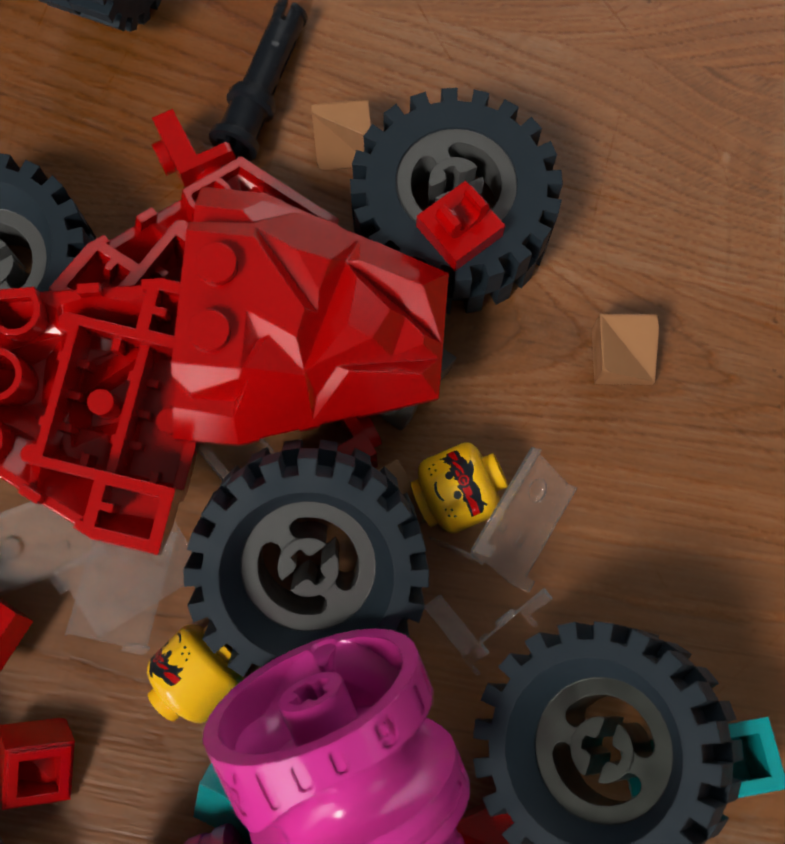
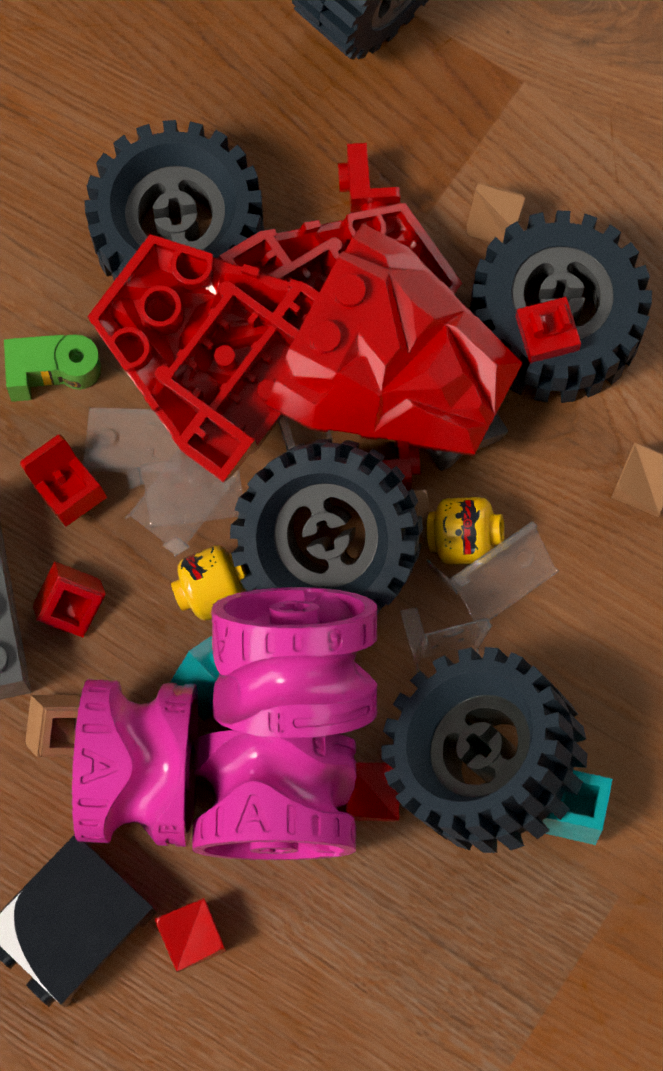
camera: 25 degrees right, 0 degrees up
black pin [209,0,308,161] -> none

